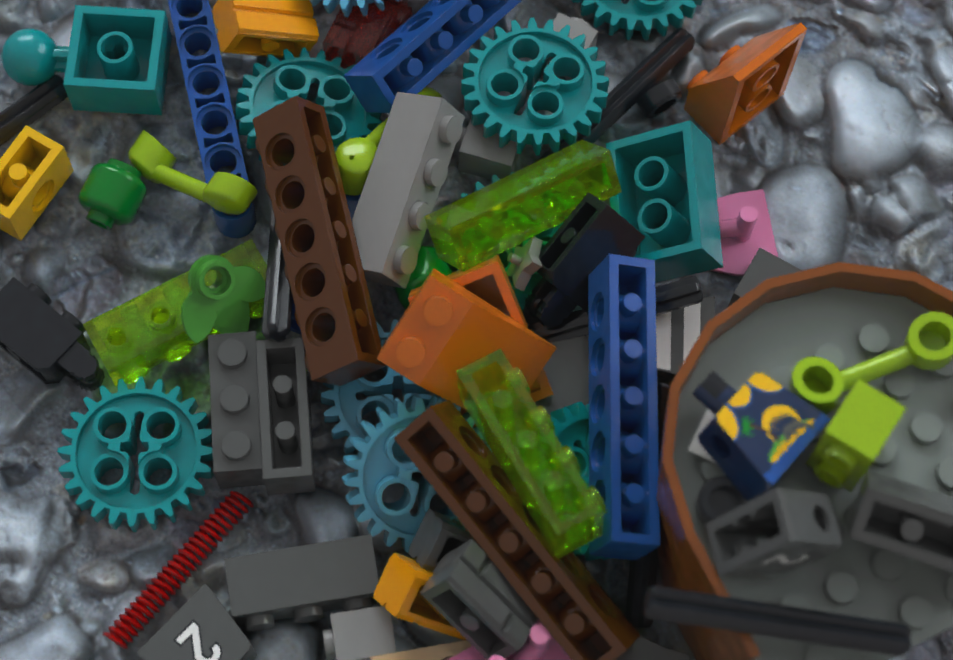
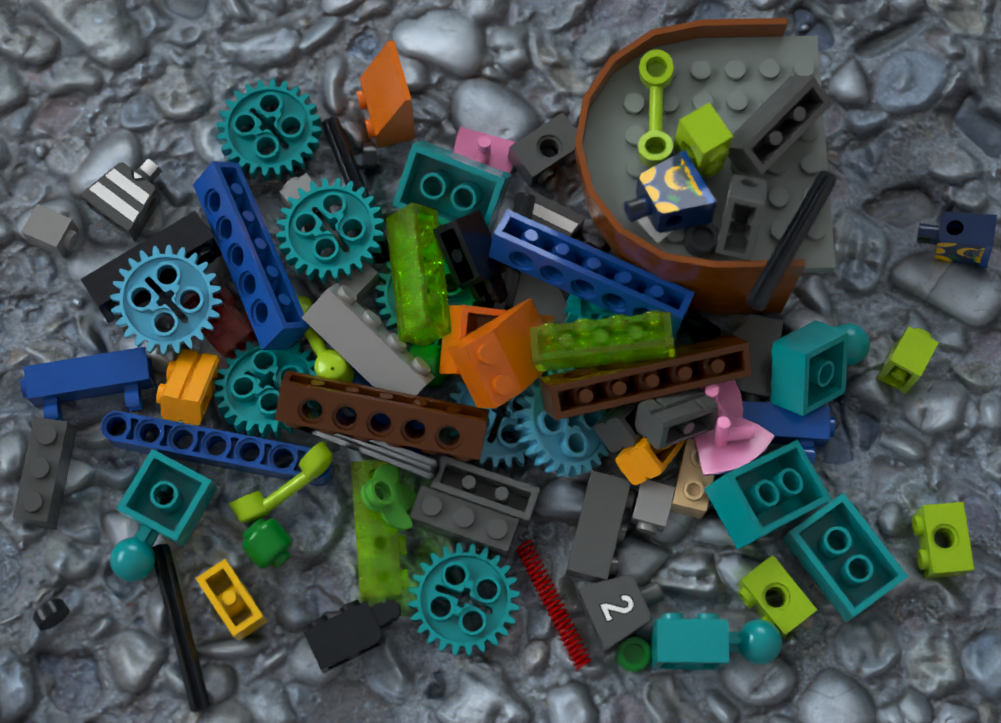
camera: 65 degrees left, 5 degrees up
light grey piece [506,236,543,291] -> none

